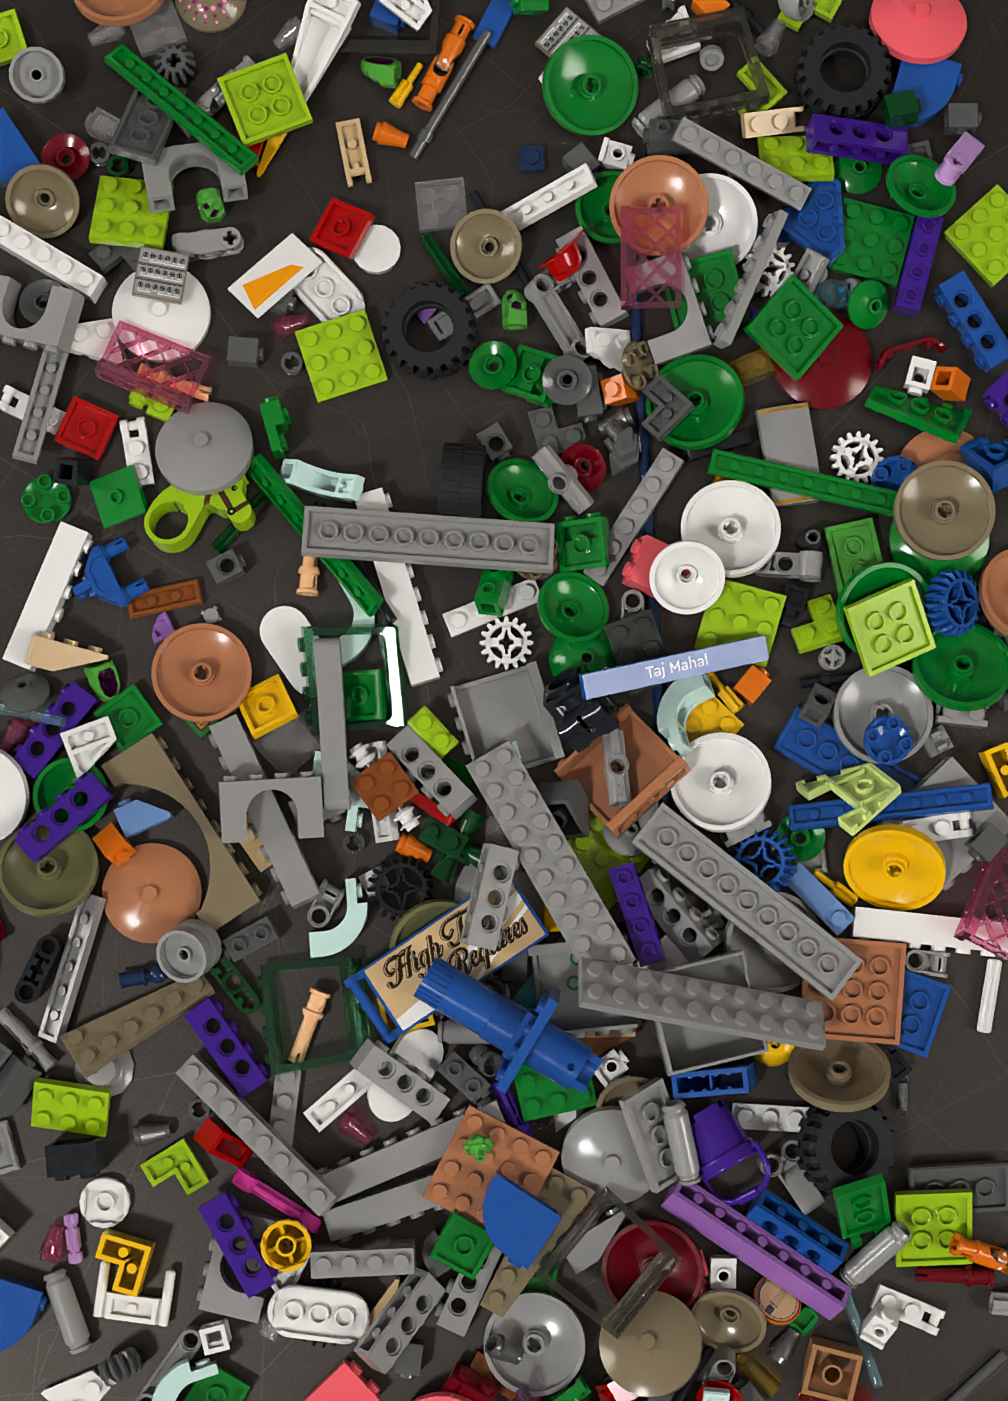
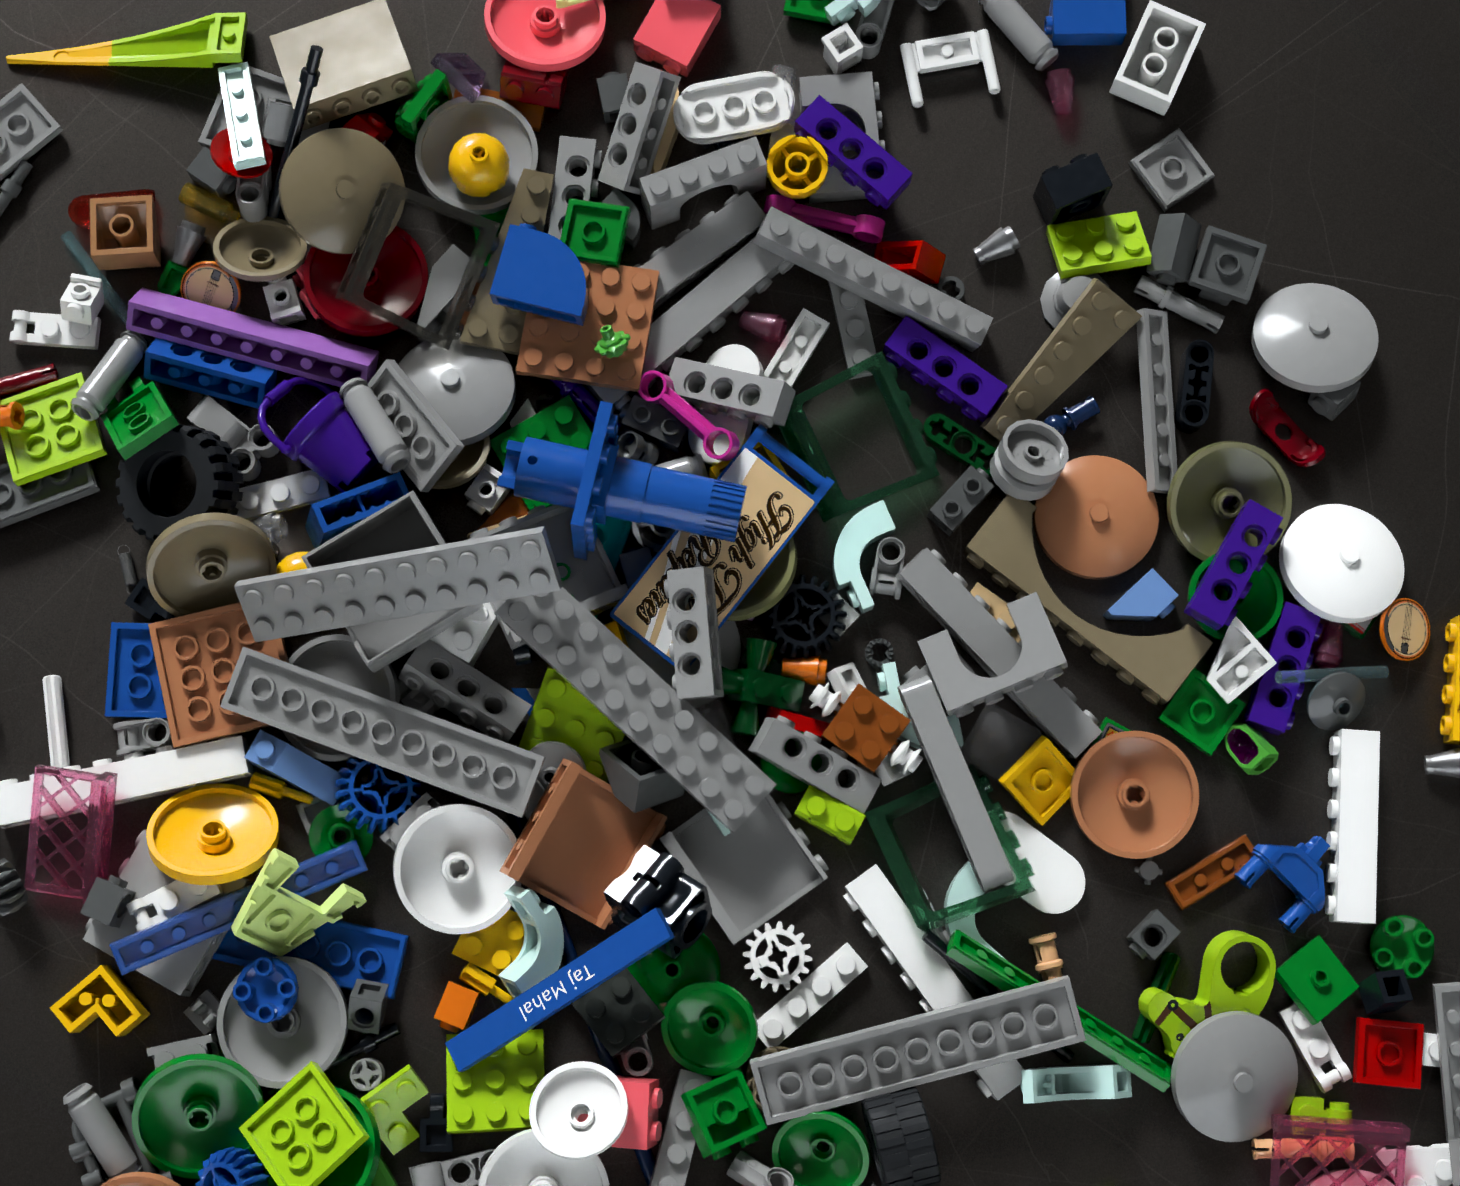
camera: 160 degrees right, 5 degrees down
tan slope [24,631,108,671] -> none
lavender axle [64,1213,83,1264] -> none
white tile [79,1176,131,1228] -> none
orange brick [92,822,137,868] -> none
yellow brick [95,1228,156,1297] -> none
lime plate [140,1137,210,1195] -> none
medium lavender tile [152,611,176,645] -> none
green plate [259,396,292,461] -> none
light nougat pin [288,987,332,1065] -> none
green plate [343,669,386,721] -> none
green brick [474,569,514,616] -> none
flat silver cone [485,1334,523,1365] -> none
light grey piece [601,729,632,808] -> none
dark purple brick [608,862,667,967] -> none
none -> clear cone [250,512,288,543]
none -> yellow cylinder [448,133,510,197]
none -> dark pink piece [638,370,740,461]

